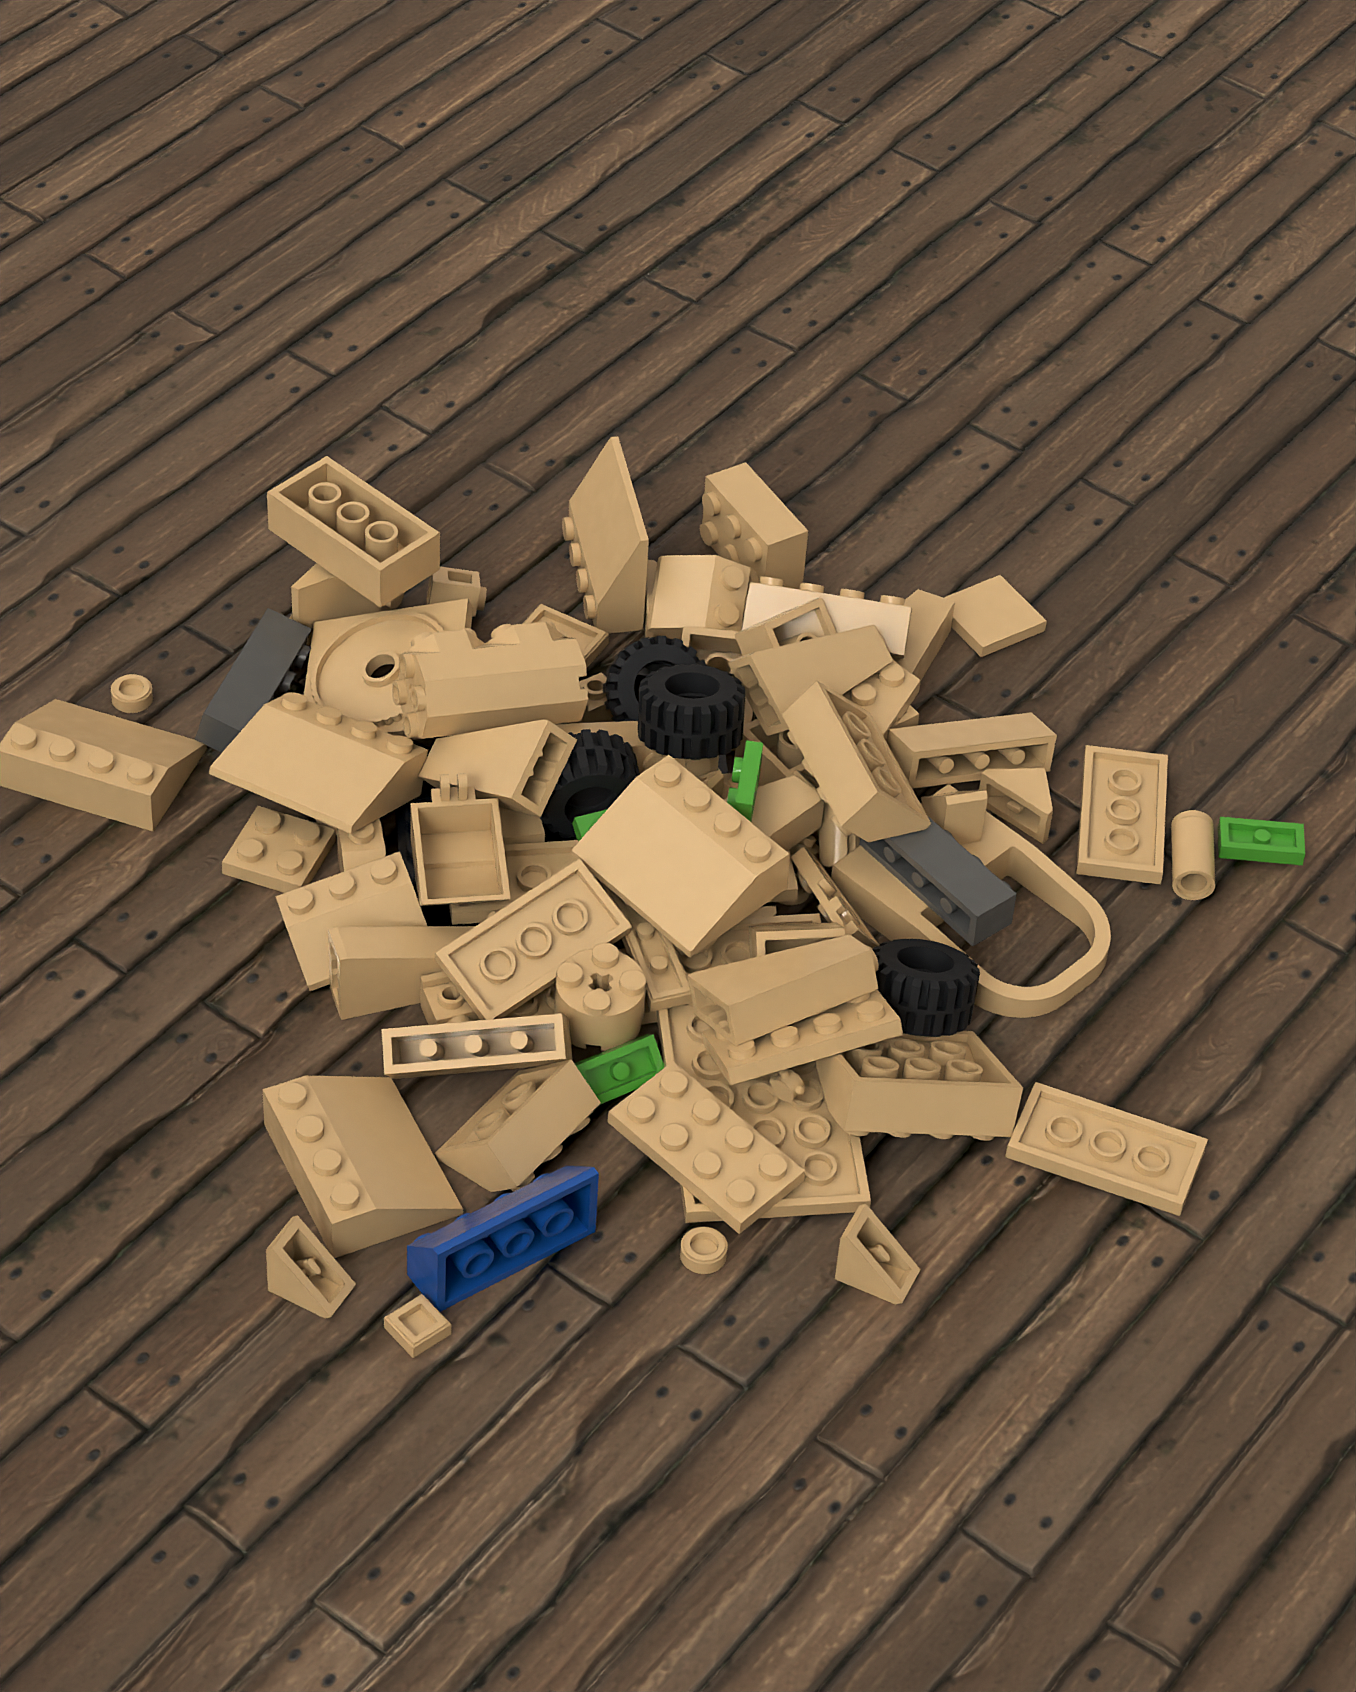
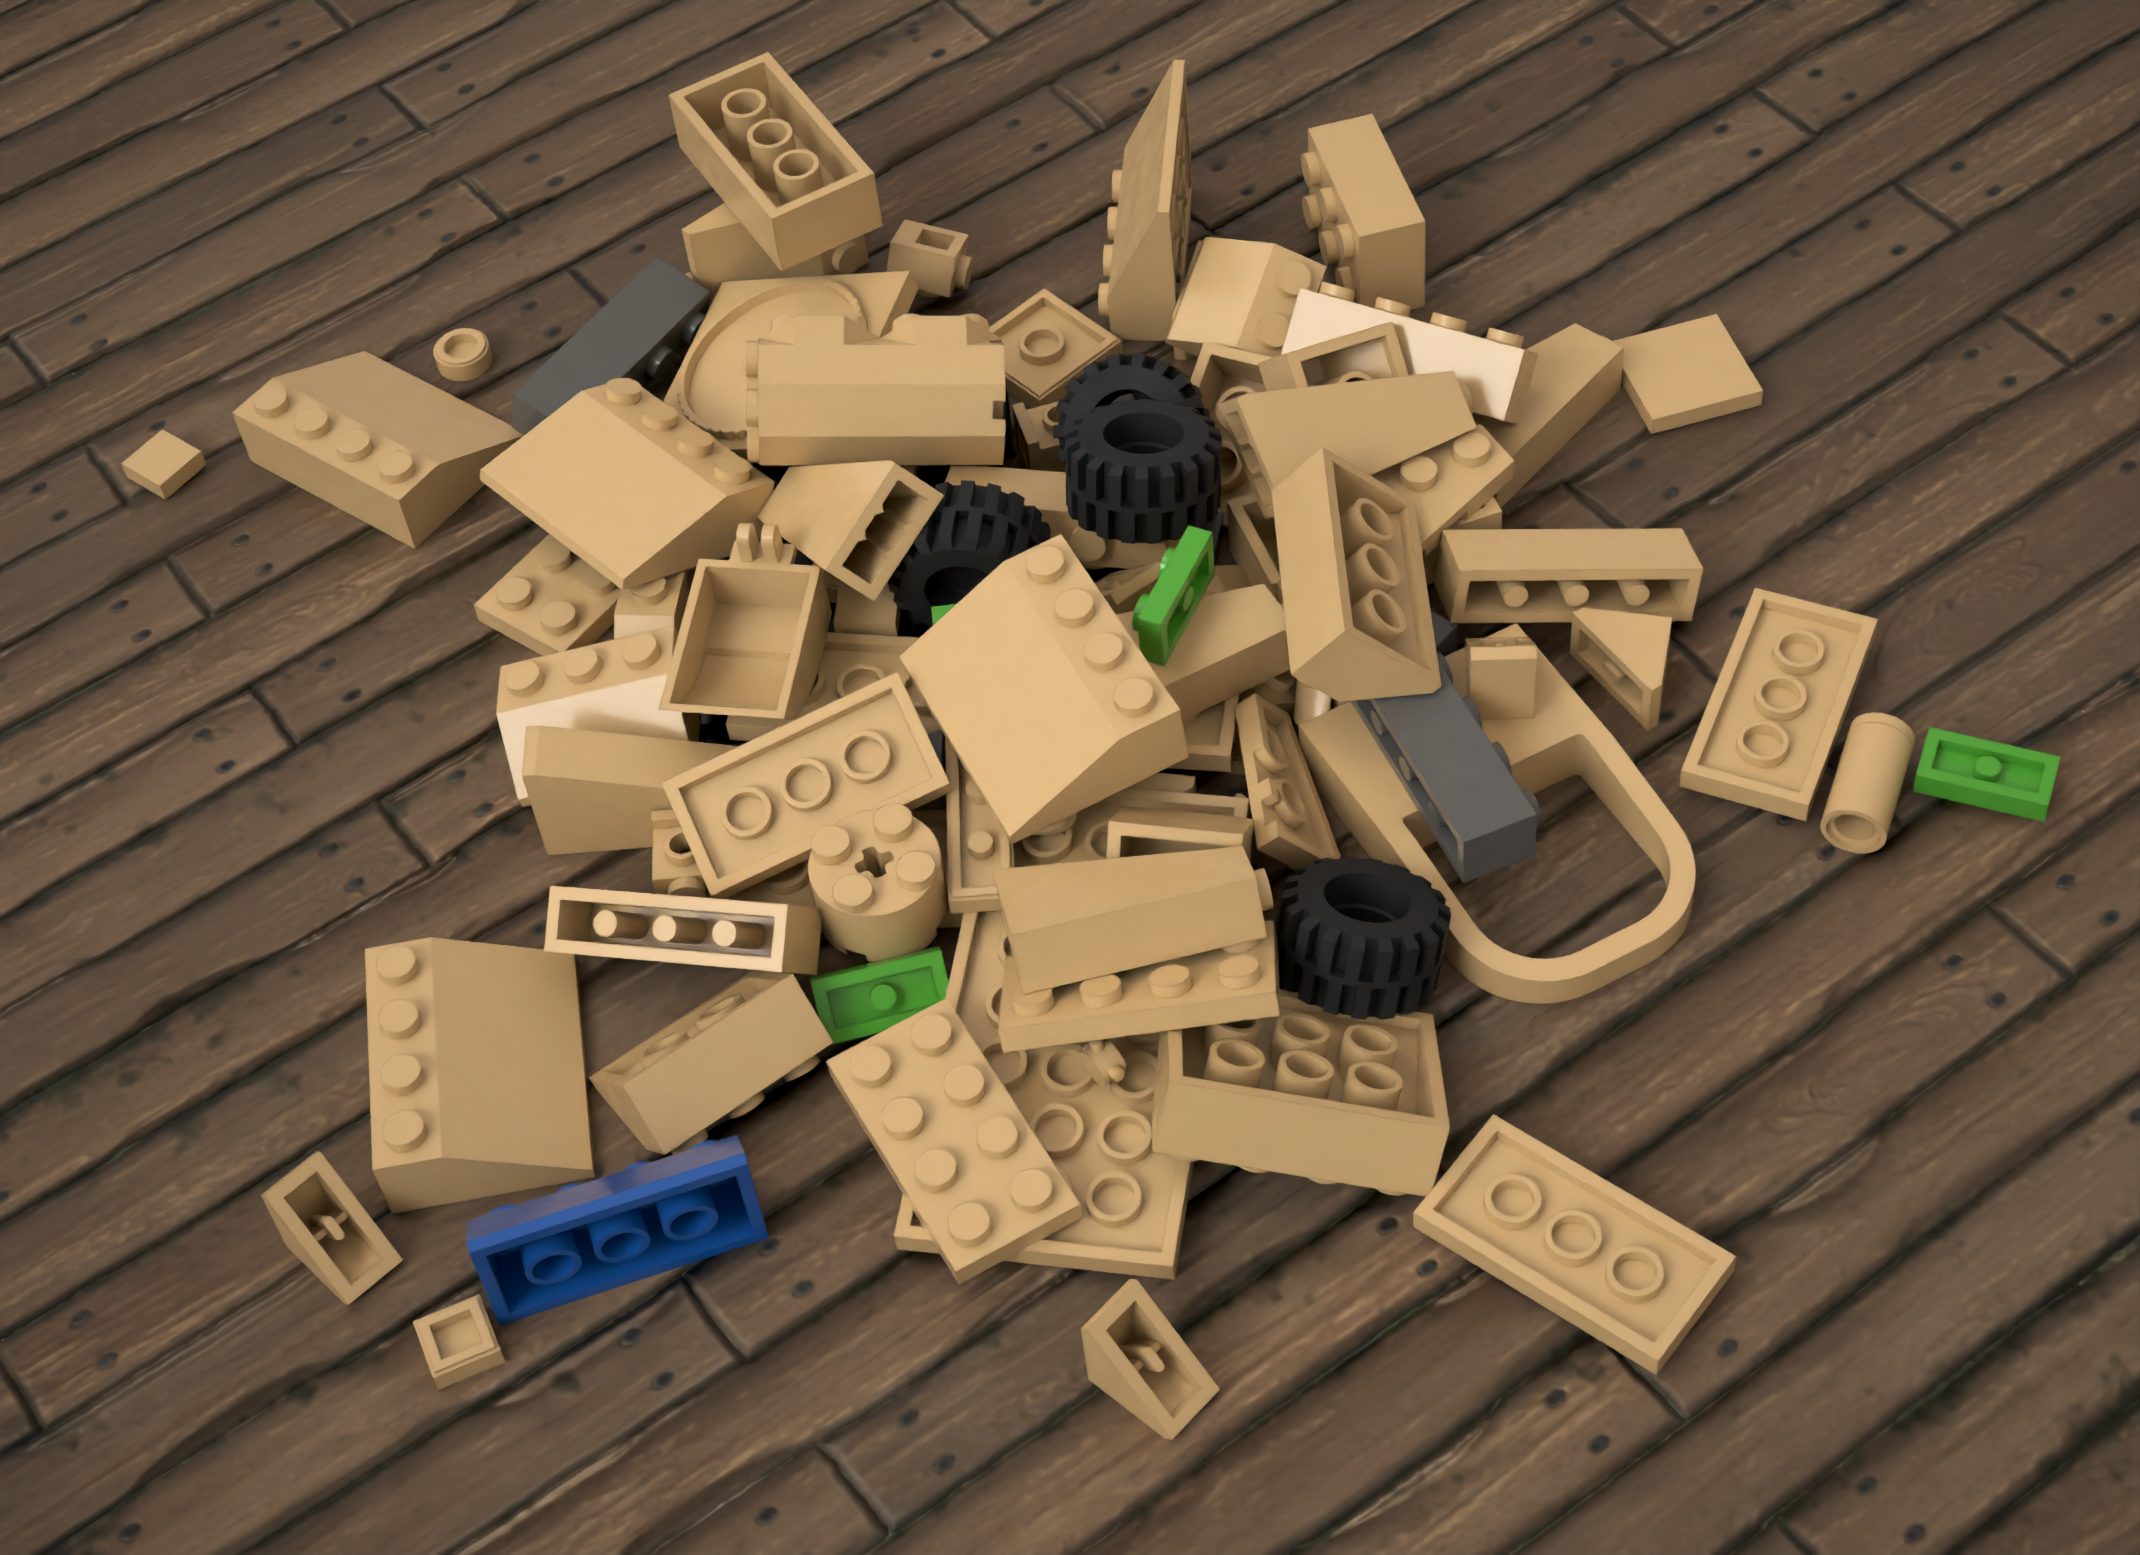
camera: 25 degrees right, 5 degrees up
tan tile [680,1227,728,1274] -> none

